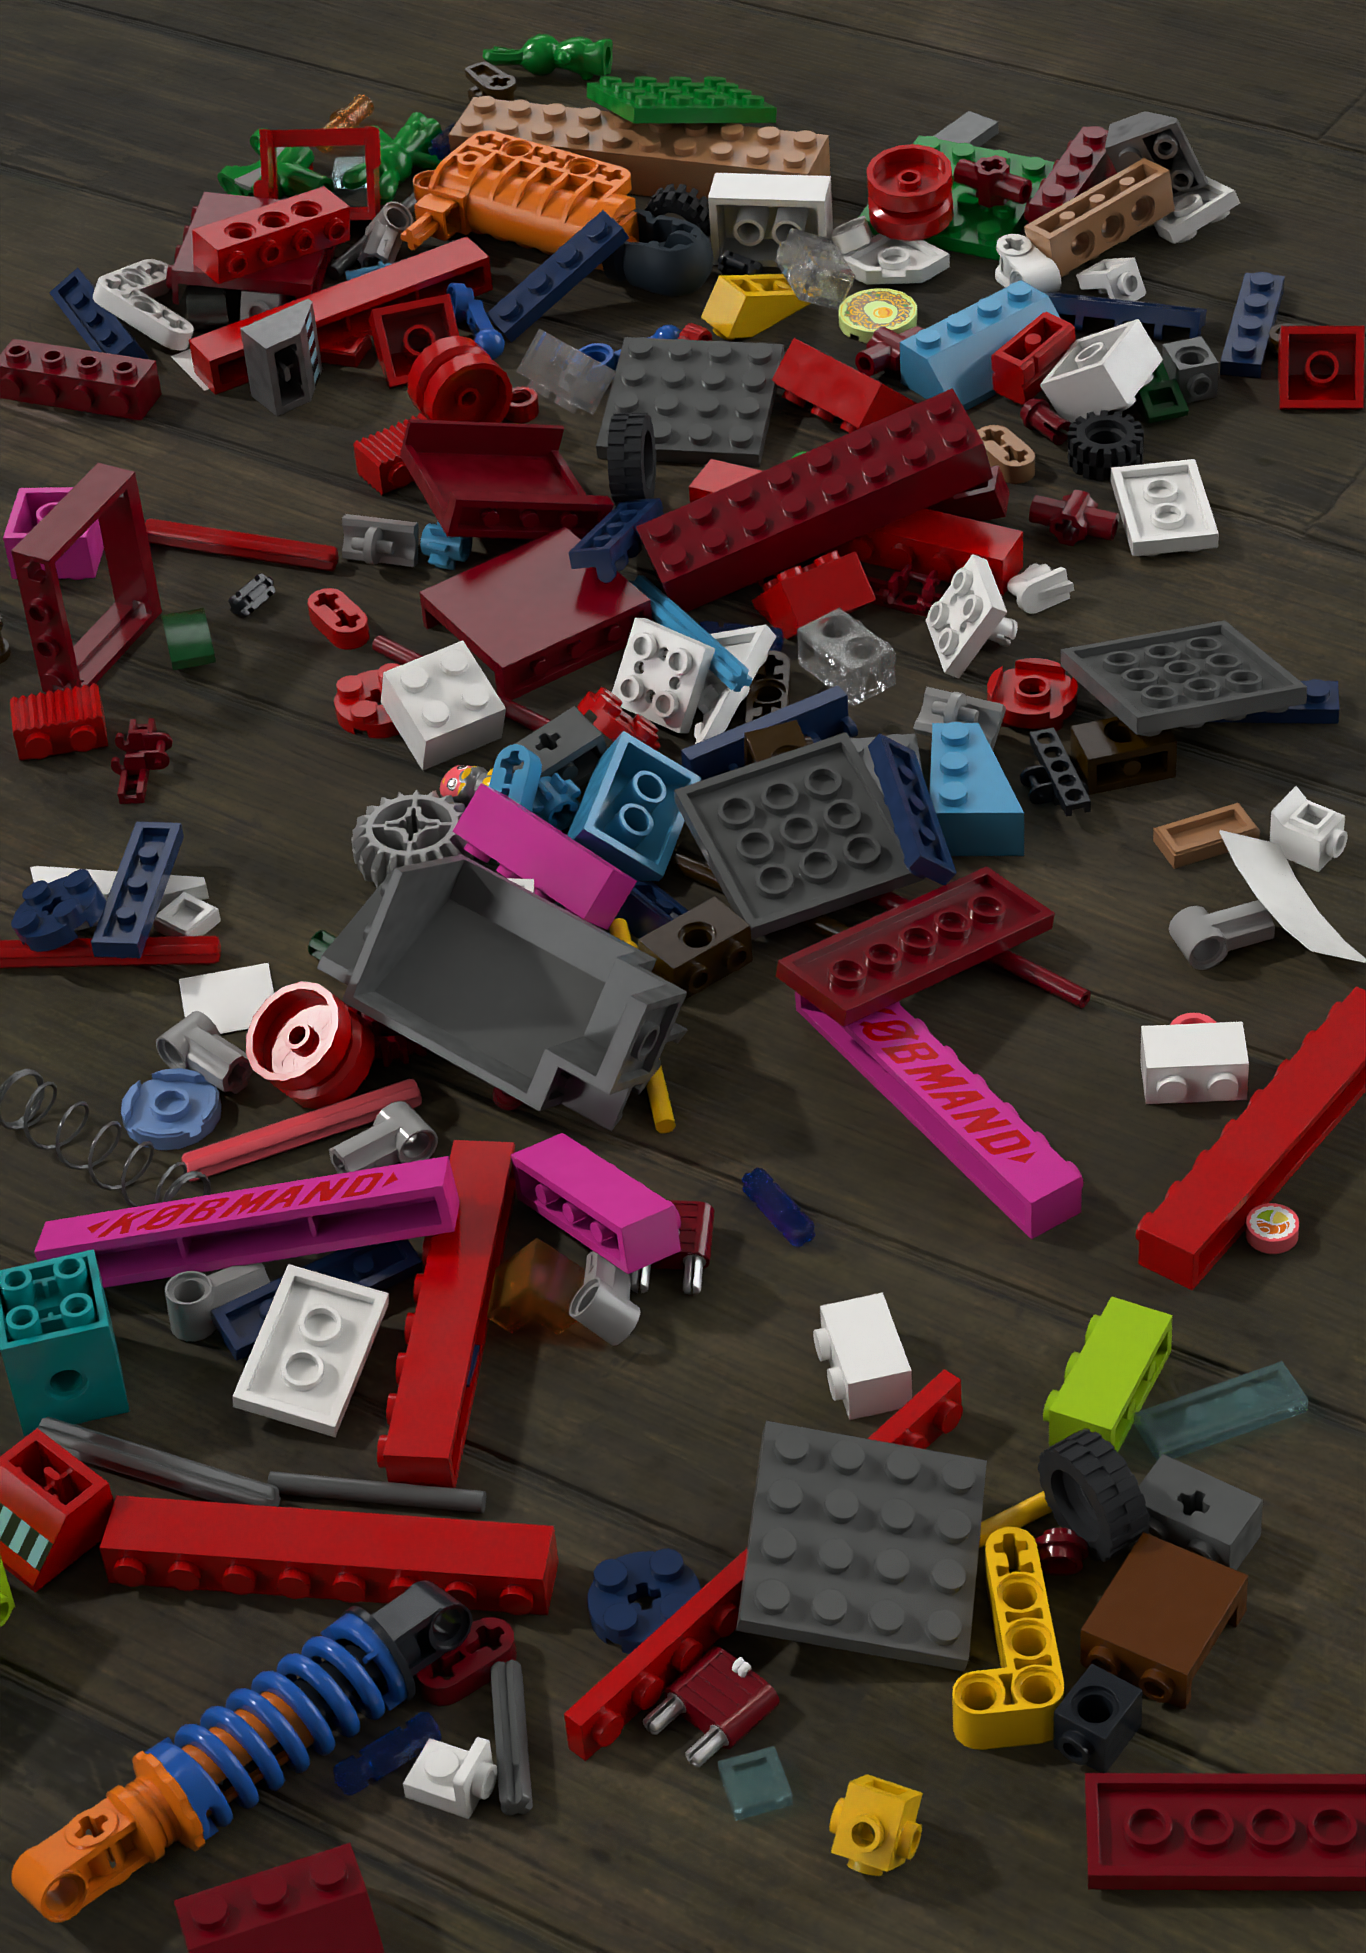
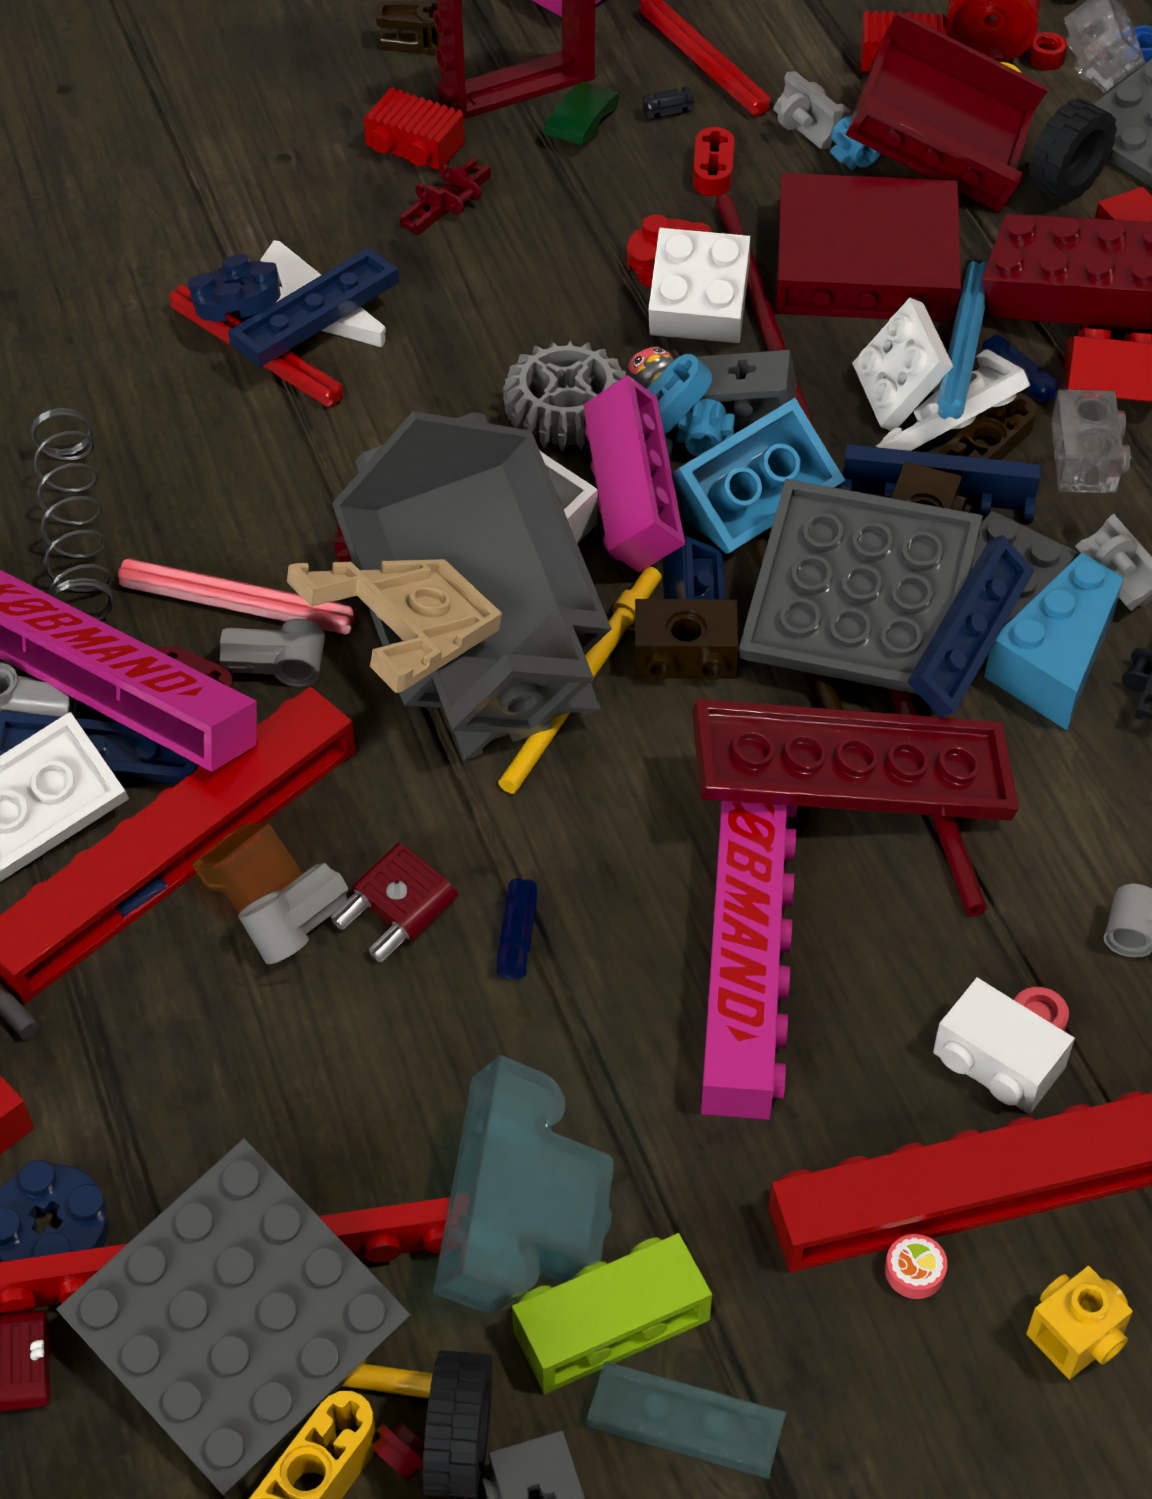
camera: 35 degrees right, 10 degrees up
medium blue tile [121,1068,222,1150] -> none
white tile [153,892,221,936] -> none
light grey piece [156,1011,254,1094] -> none
white sticker [179,963,274,1034] -> none
red wheel [246,981,375,1109] -> none
dark pink brick [511,1133,681,1274] -> none
dark blue hinge [568,498,664,583] -> none
red plate [577,687,661,751] -> none
white brick [813,1292,912,1420] -> none
none -> tan wing [287,559,502,693]
none -> clear light blue brick [433,1055,614,1312]

